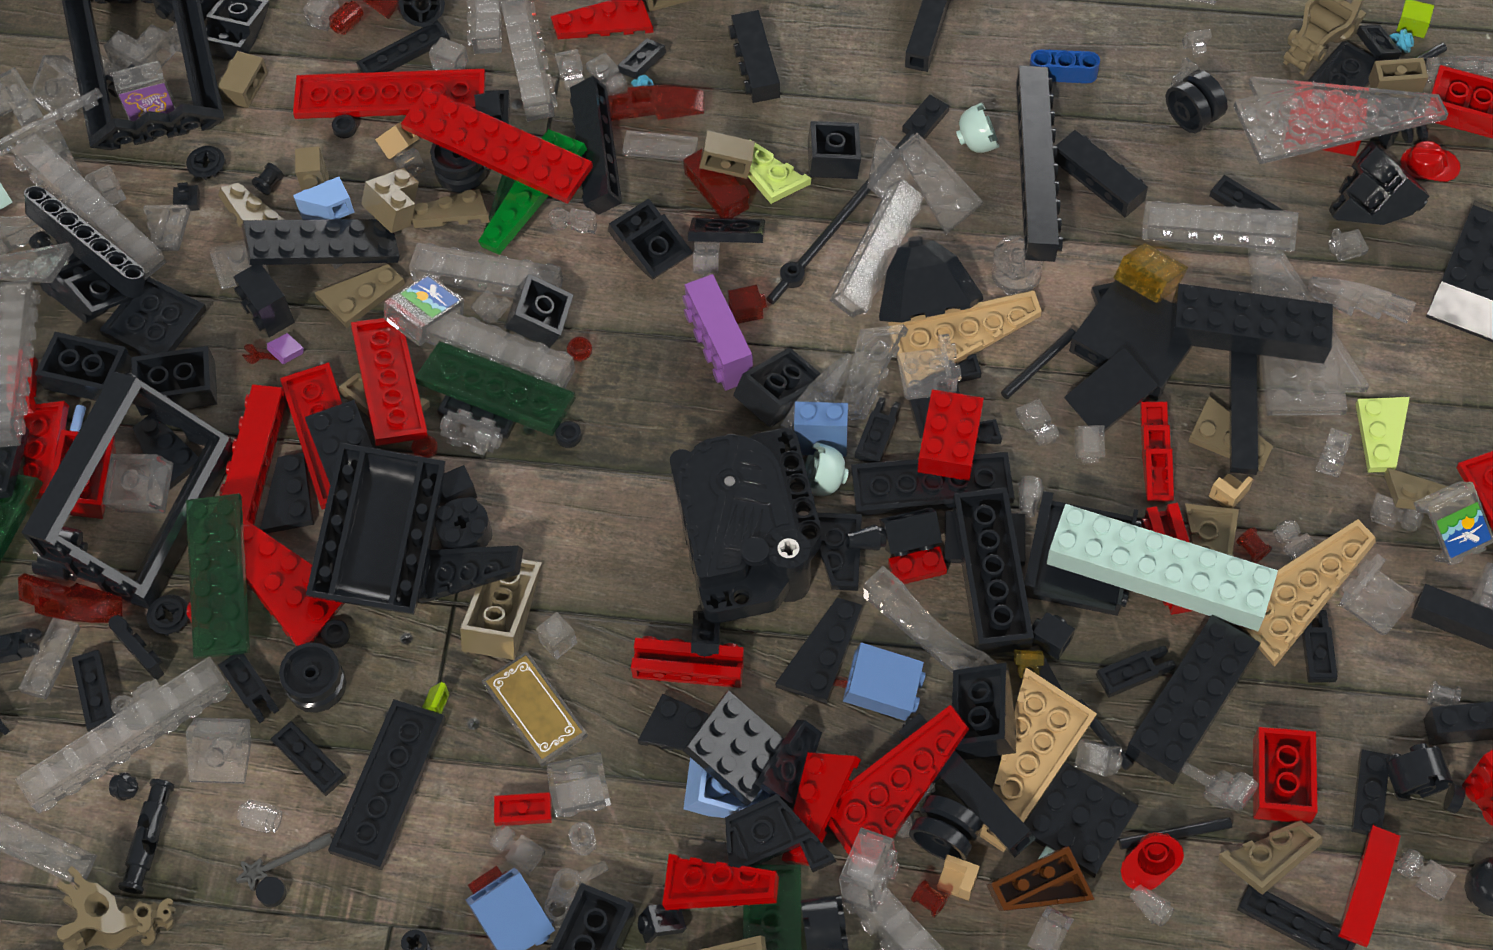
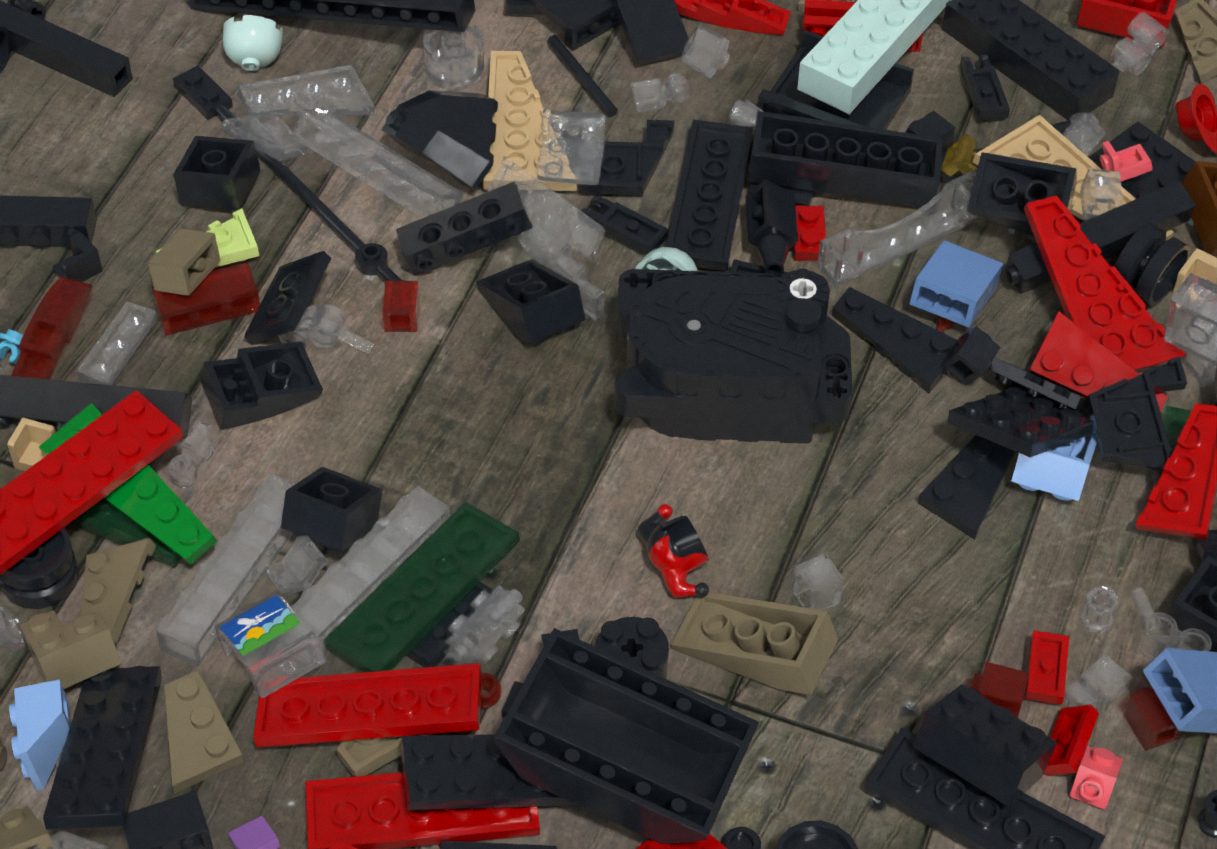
camera: 80 degrees left, 10 degrees down
black wing [419,545,523,604] -> none
lime slope [422,682,449,714] -> none
pearl gold tile [481,651,588,767] -> none
clear slope [546,752,611,817] -> none
black tile [555,421,582,448] -> none
clear red plate [567,337,592,361] -> none
red brick [631,636,745,688] -> none
medium lavender brick [682,274,753,391] -> none
black plate [691,611,720,657] -> none
medium blue brick [794,401,848,456] -> none
red brick [918,389,984,481] -> none
black bar [1118,817,1232,850] -> none
none -> tan panel [7,418,56,471]
none -> black panel [53,231,103,290]
none -> black brick [396,181,533,276]
none -> piece [638,504,709,598]
none -> black brick [913,684,1057,807]
none -> black brick [941,326,1001,386]
none -> clear red brick [971,661,1029,718]
none -> red plate [1044,704,1099,776]
none -> coral bracket [1070,746,1123,809]
none -> clear brick [1080,168,1123,219]
none -> coral bracket [1100,141,1153,183]

